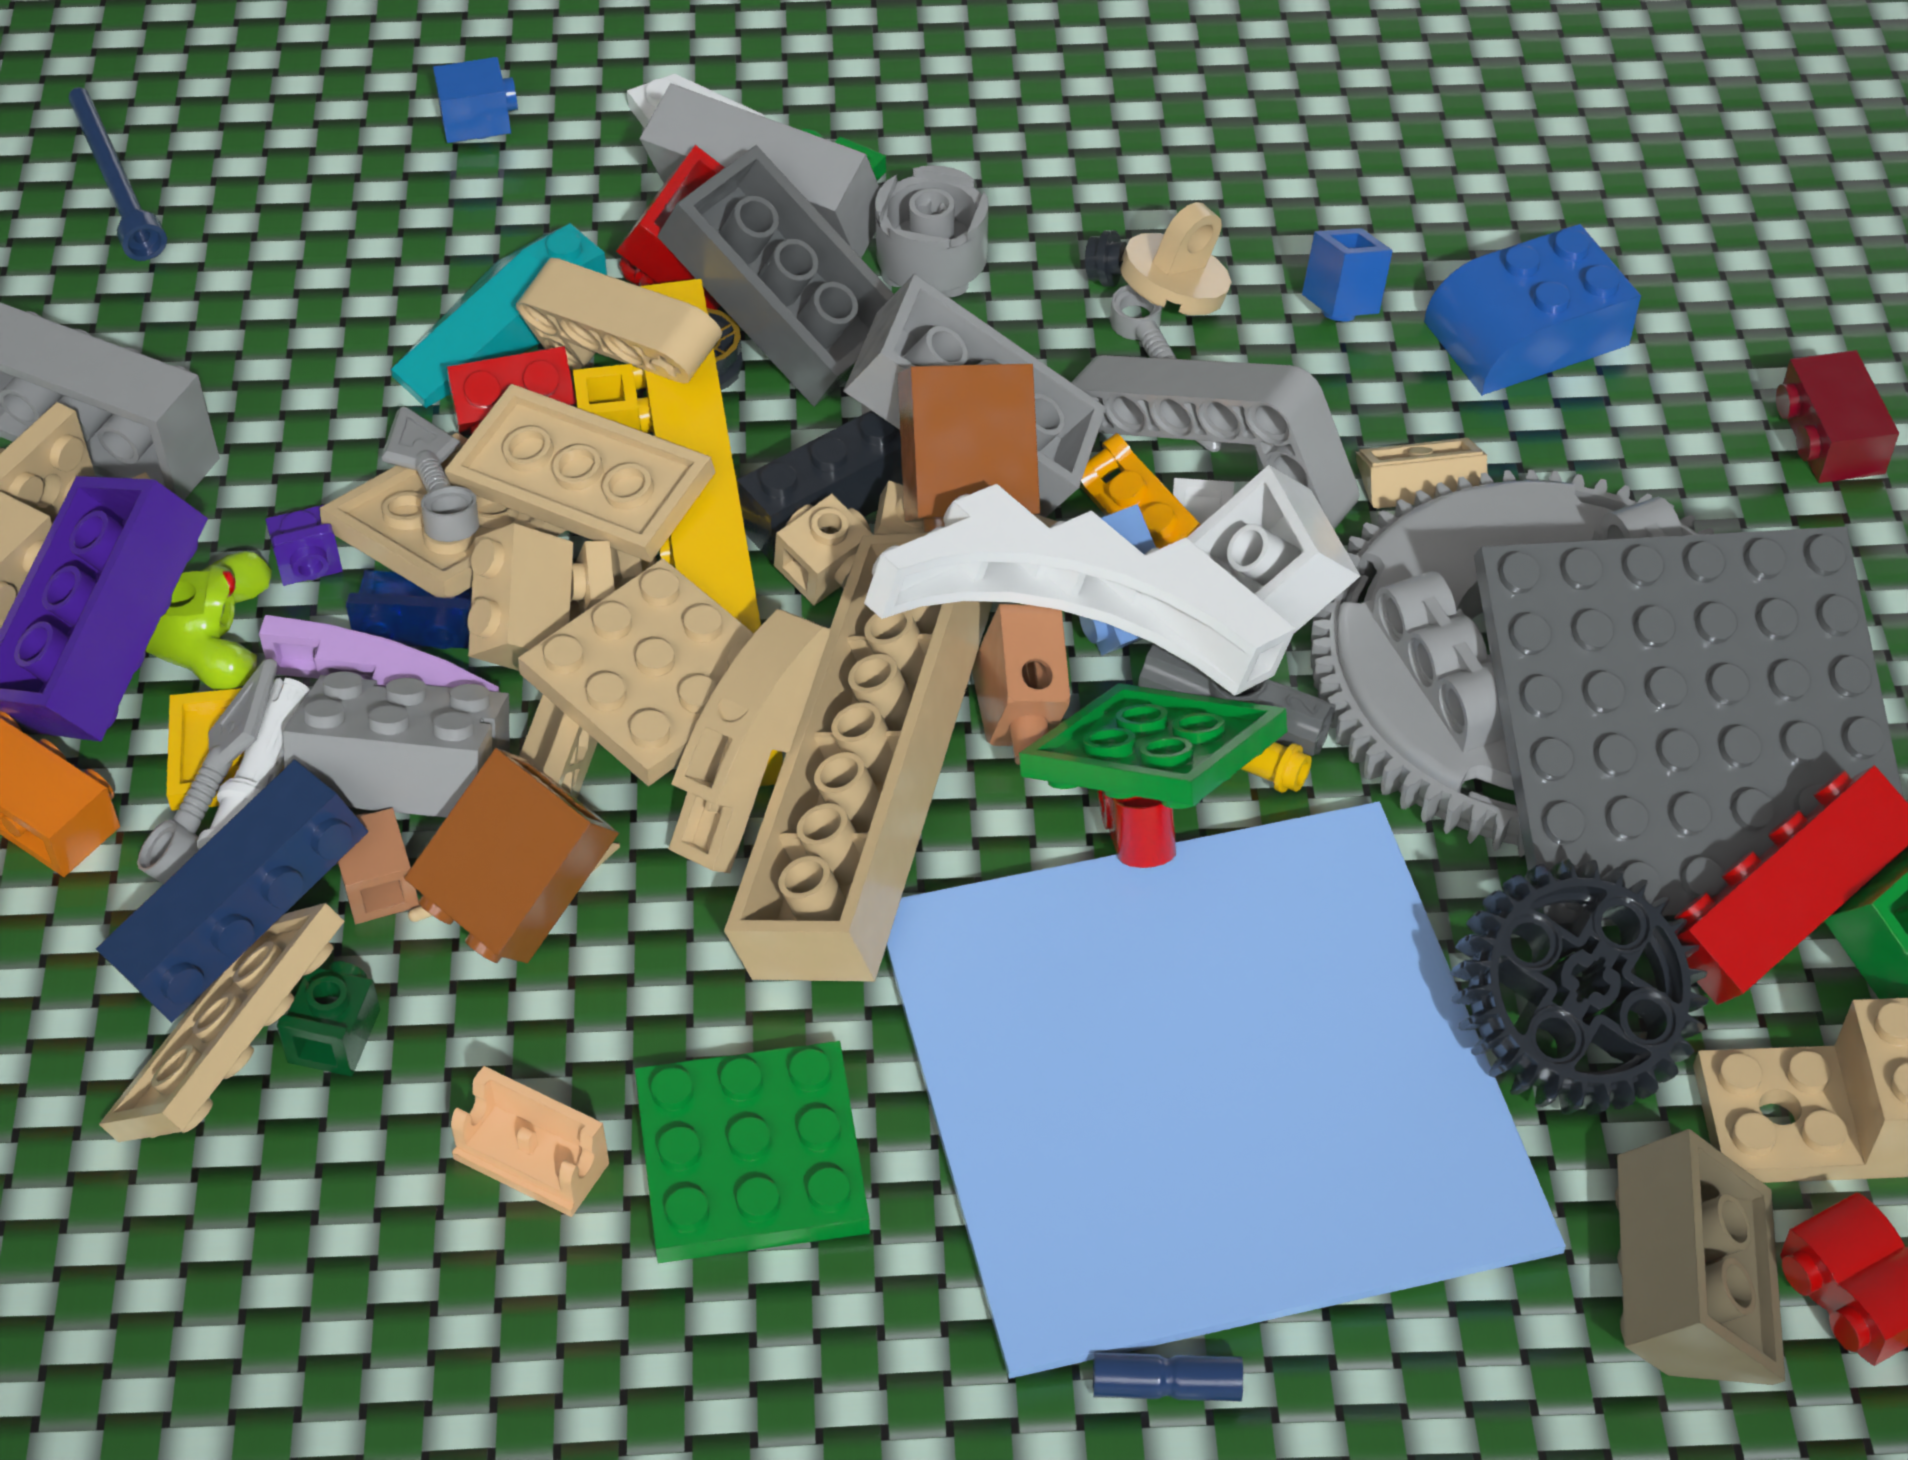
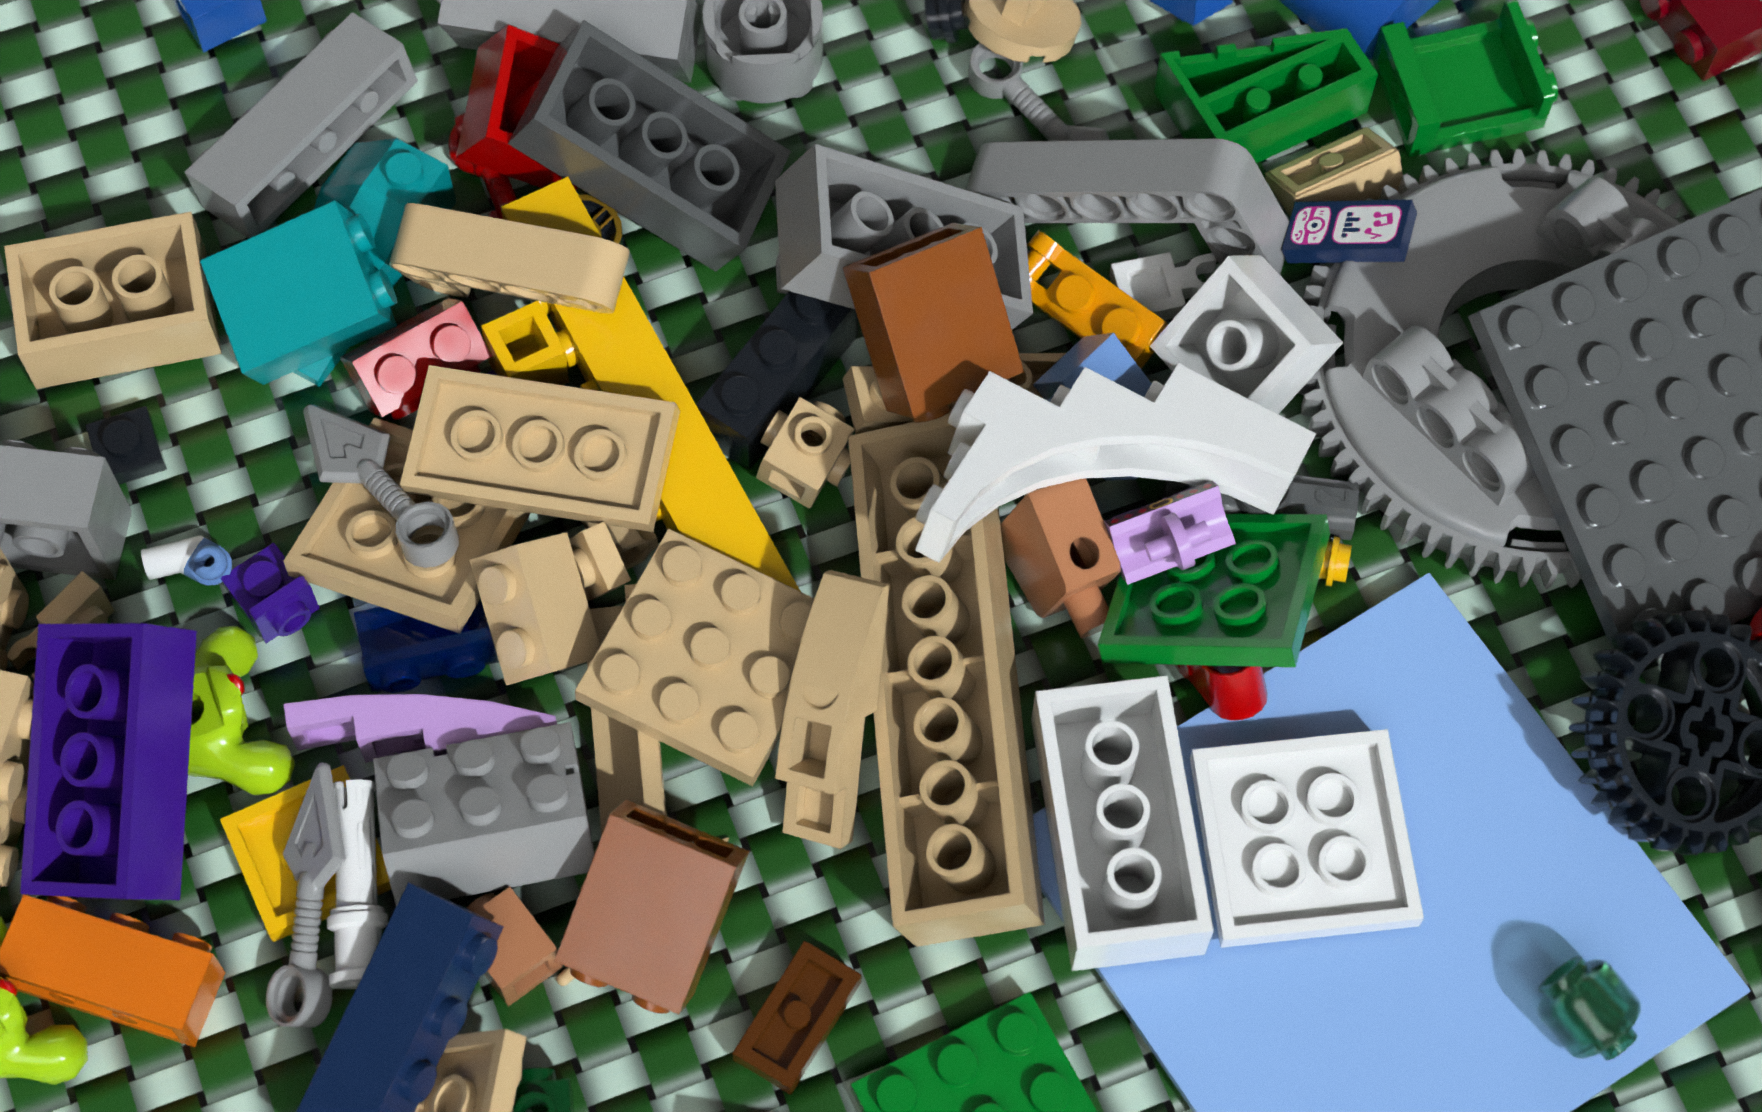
camera: 20 degrees left, 15 degrees up
none -> tan brick [4,212,222,389]
none -> black plate [85,406,167,485]
none -> arm [141,536,232,586]
none -> light grey brick [185,12,418,239]
none -> teal brick [200,200,397,385]
none -> reddish brown plate [732,941,862,1095]
none -> white brick [1031,676,1214,971]
none -> lavender hips [1104,480,1236,585]
none -> green wedge [1154,28,1378,163]
none -> white plate [1190,729,1424,948]
none -> tile [1282,199,1417,263]
none -> green panel [1372,0,1558,157]
none -> clear green head [1538,956,1641,1061]

